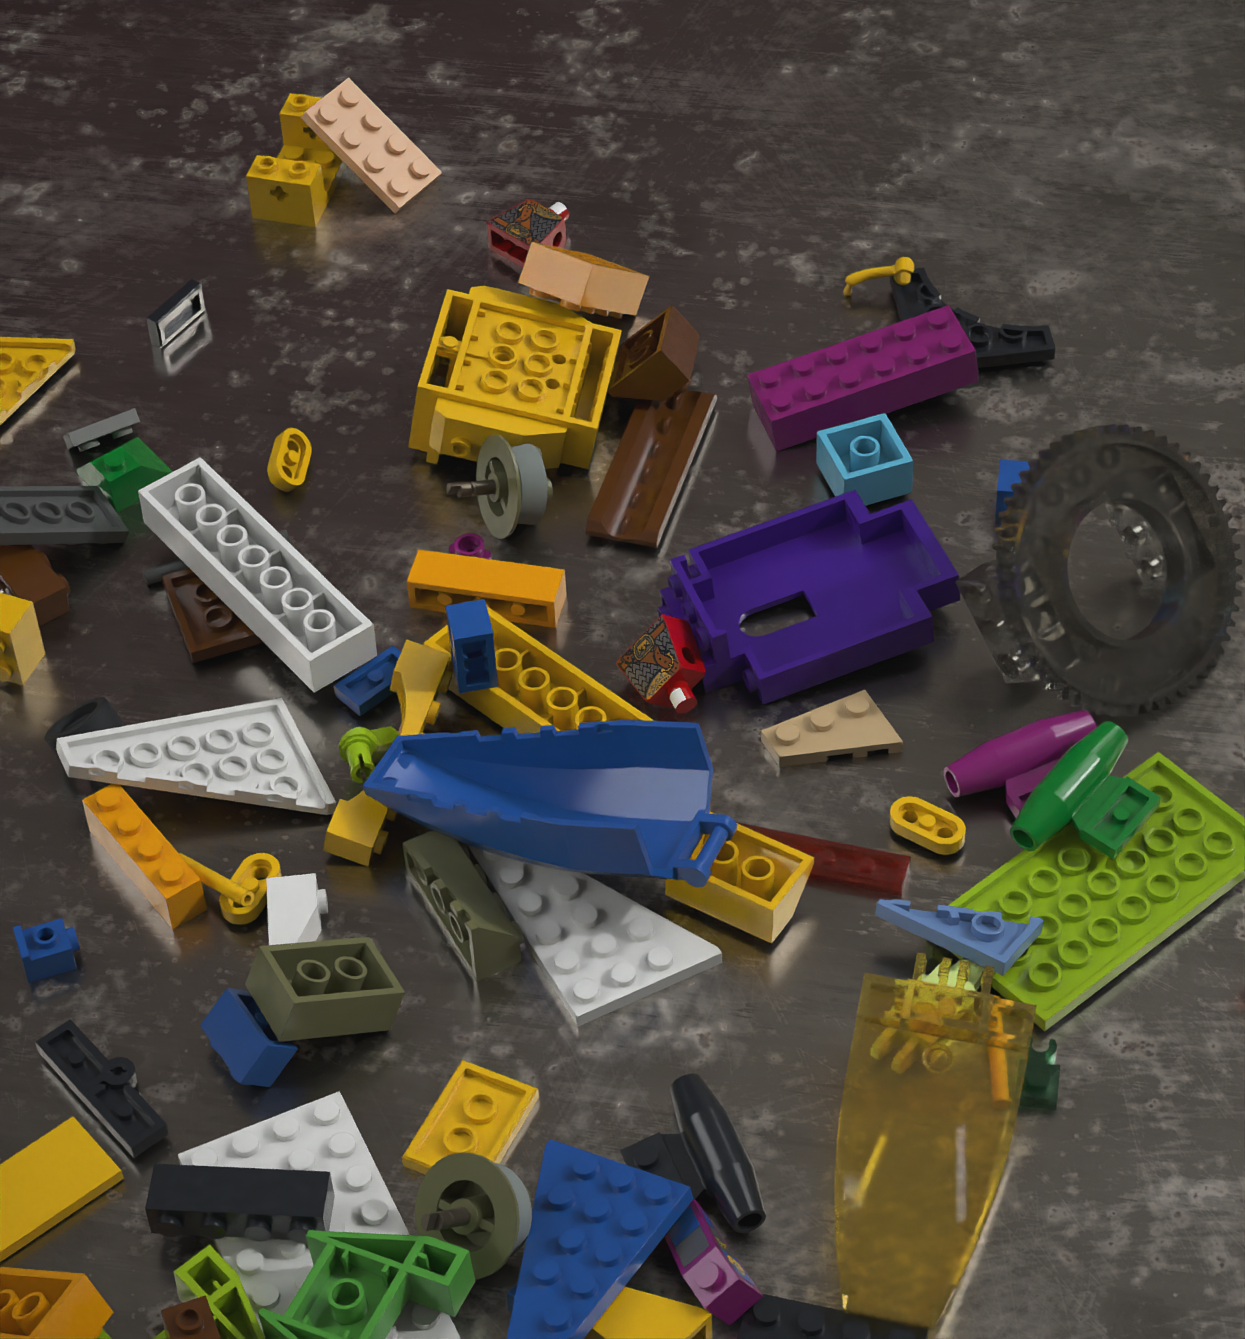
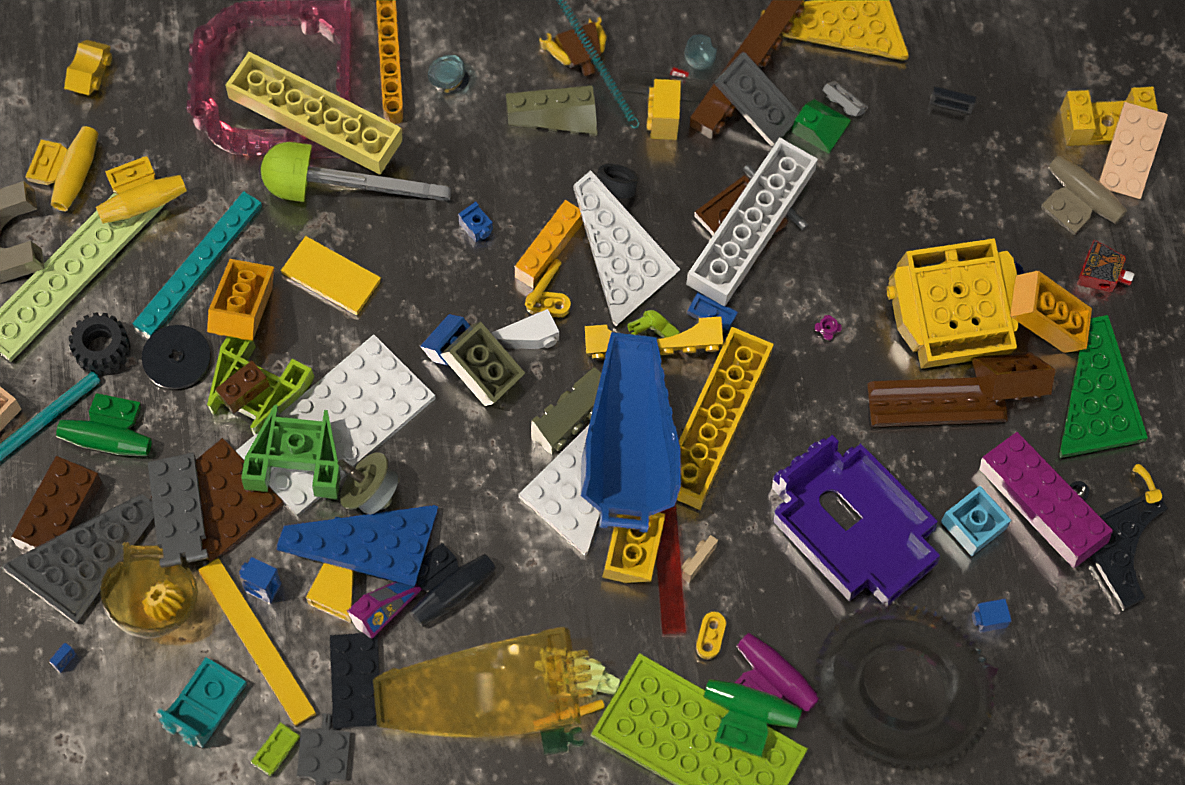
camera: 65 degrees right, 20 degrees up
black hinge [35,1019,169,1158] -> none
black brick [145,1164,335,1244] -> none
yellow plate [267,428,312,492] -> none
yellow tile [402,1060,539,1175] -> none
light orange brick [406,549,567,628] -> none
piece [446,434,553,539] -> none
blue brick [446,599,498,693] -> none
torso [616,614,706,714] -> none
tan wing [761,690,903,767] -> none
medium blue wing [875,899,1044,976] -> none
none -> tan plate [681,535,718,583]
none -> dark tan plate [1041,155,1127,236]
none -> green wing [1059,315,1148,458]

